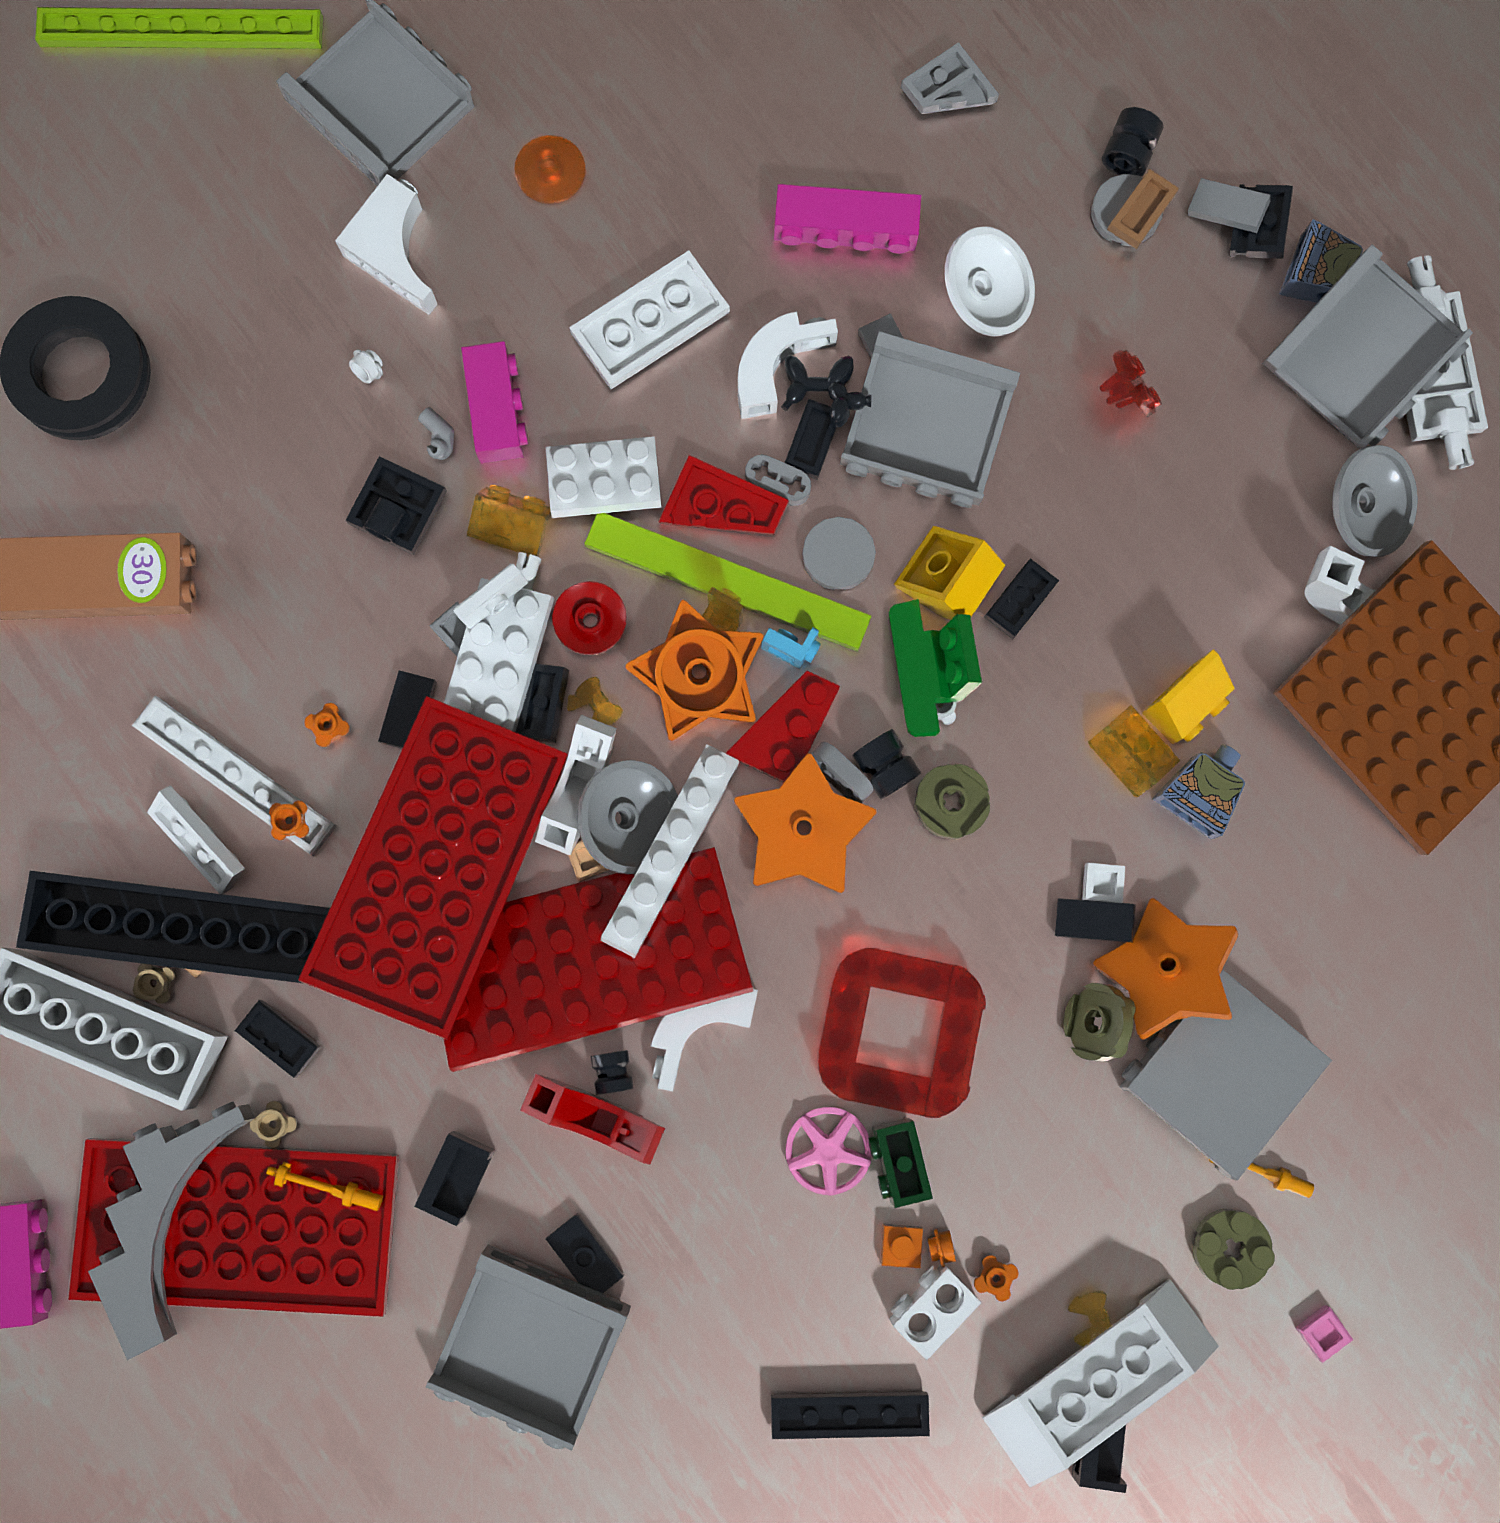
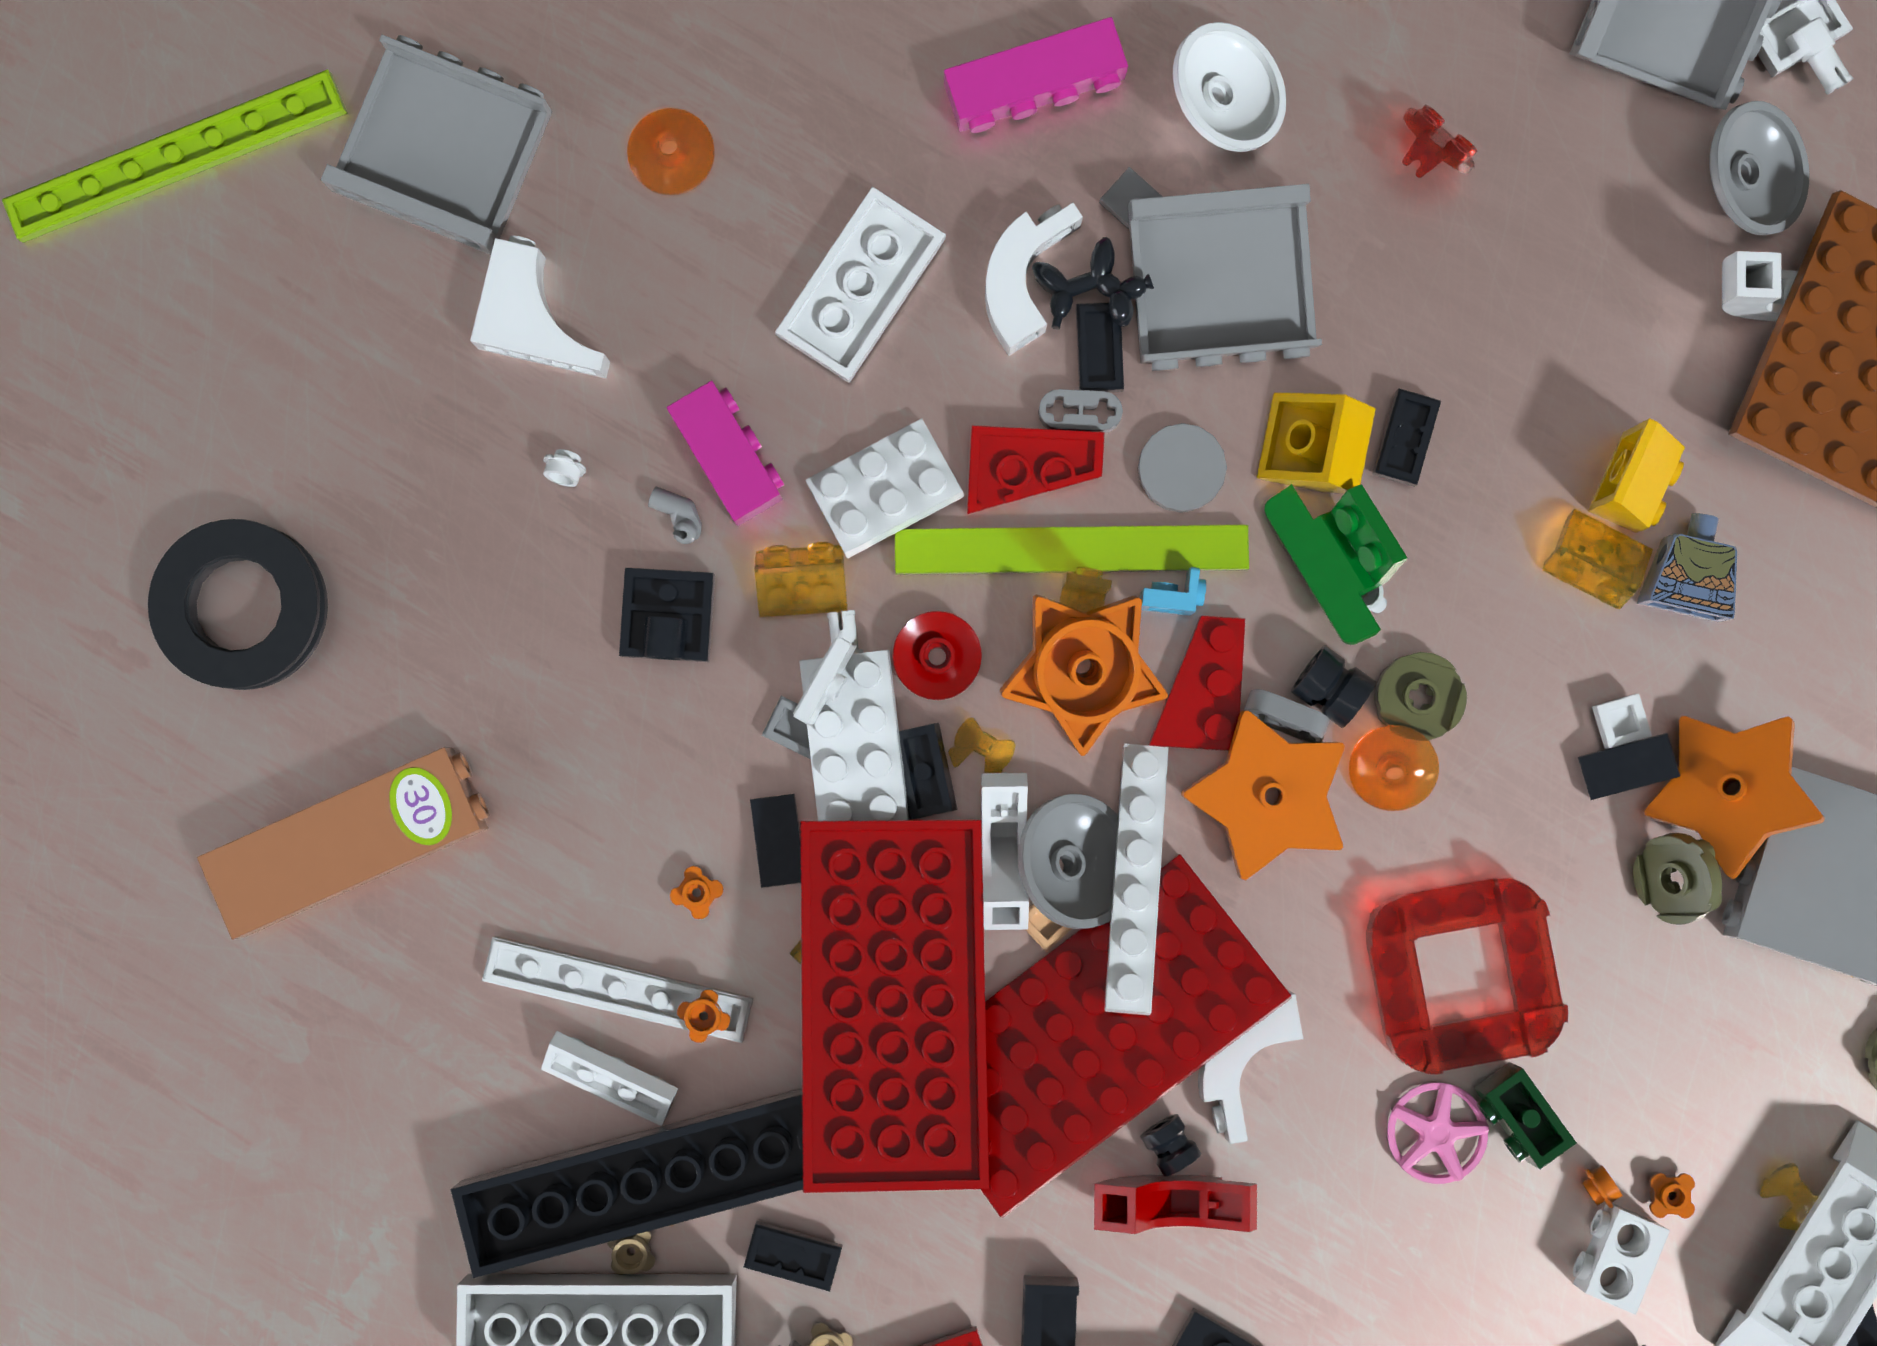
camera: 15 degrees left, 5 degrees up
orange plate [881,1224,923,1268] -> none
none -> clear orange dish [1349,725,1439,811]

